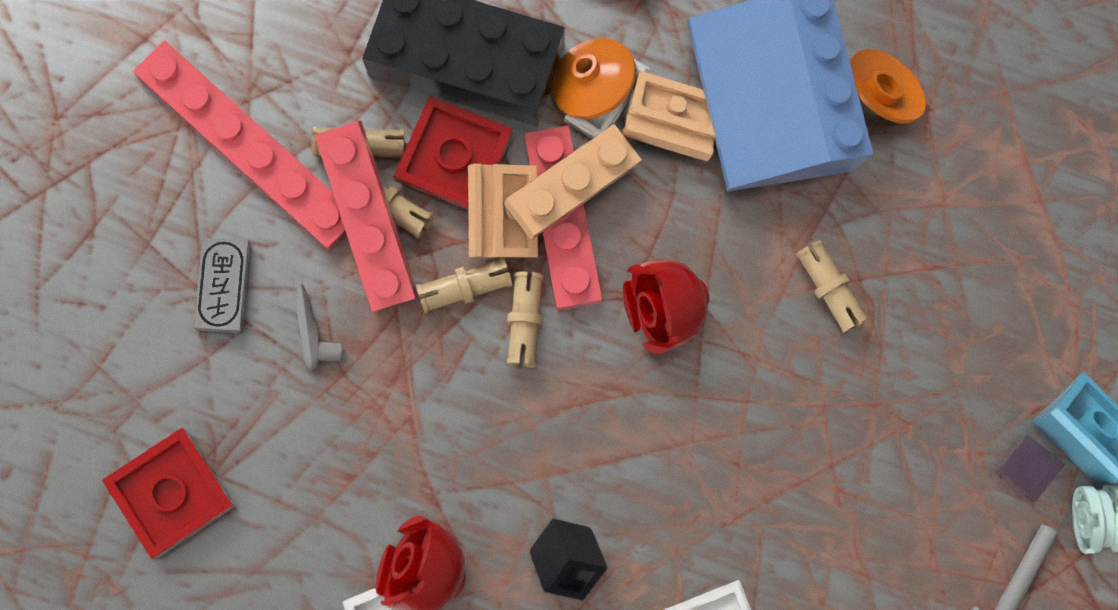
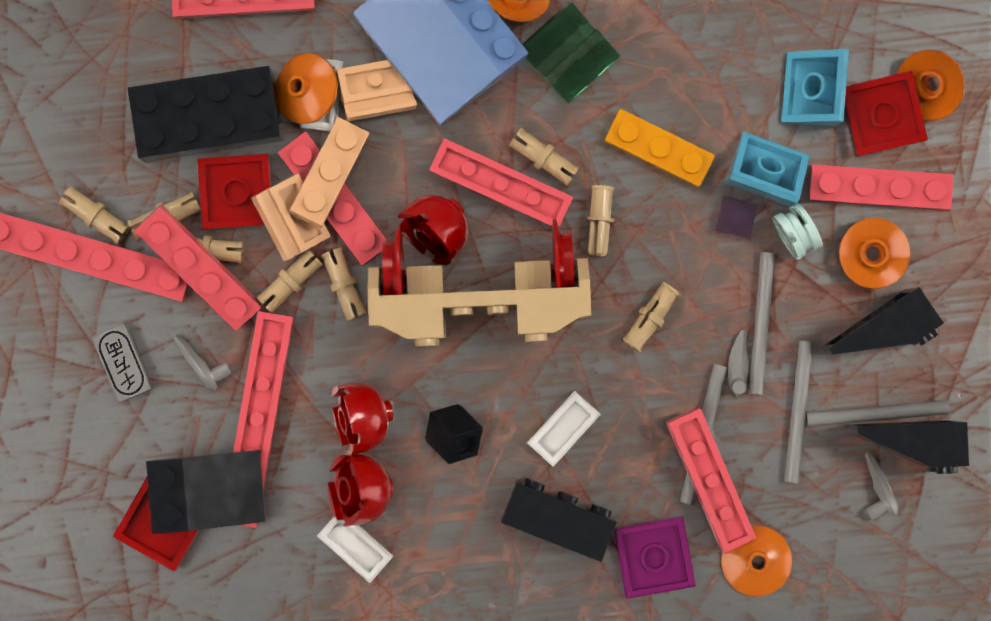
camera: 20 degrees left, 10 degrees up
none -> tan pin [59,186,130,245]
none -> black slope [146,450,266,534]
none -> coral plate [233,311,294,528]
none -> red cylinder [332,383,393,455]
none -> tan piece [367,219,592,347]
none -> coral plate [429,138,573,227]
none -> clear green slope [522,2,620,103]
none -> tan axle [586,185,614,256]
none -> light orange plate [604,109,715,188]
none -> tan pin [622,282,681,353]

